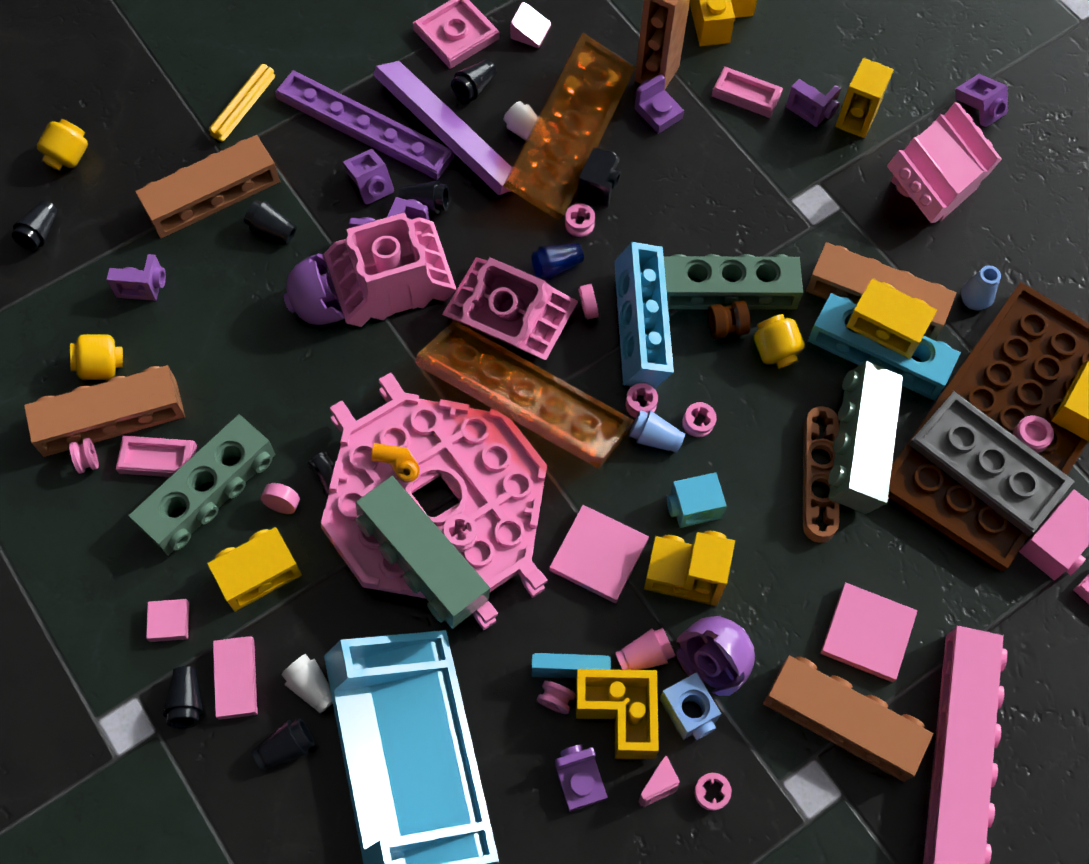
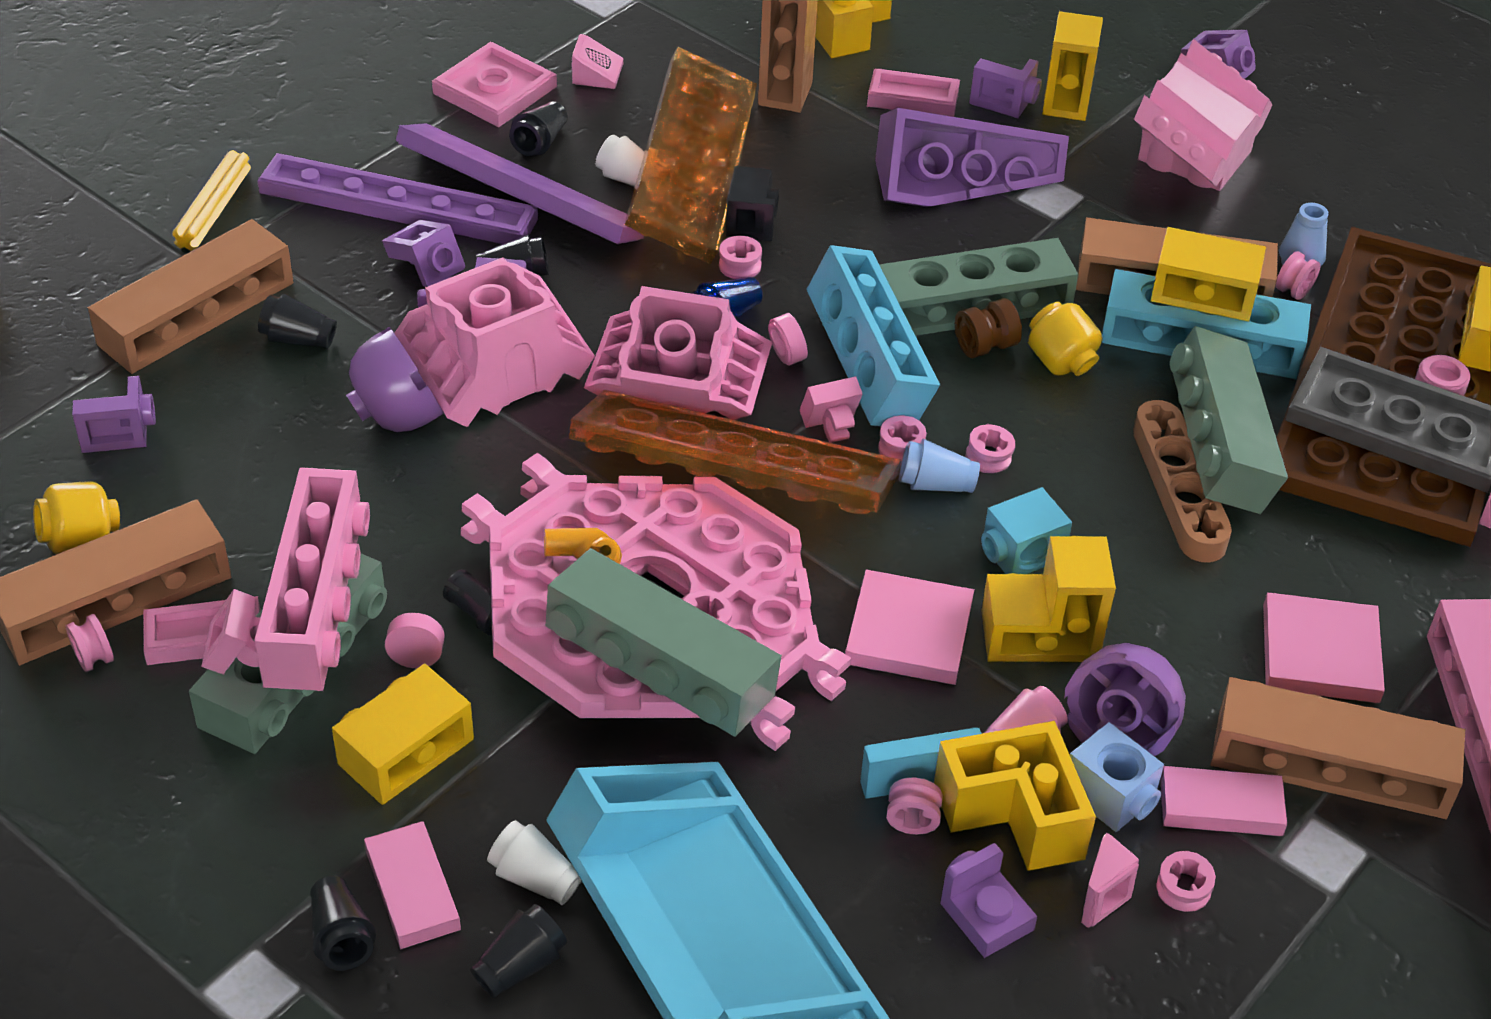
camera: 15 degrees left, 20 degrees down
bright pink tile [146,599,189,642] -> none
medium lavender bracket [634,74,684,134] -> none
none -> bright pink tile [201,589,260,675]
none -> bright pink brick [254,468,370,691]
none -> bright pink tile [799,376,863,443]
none -> medium lavender wedge [875,108,1069,207]
none -> bright pink tile [1160,766,1287,836]
none -> bright pink bush [1276,251,1320,300]

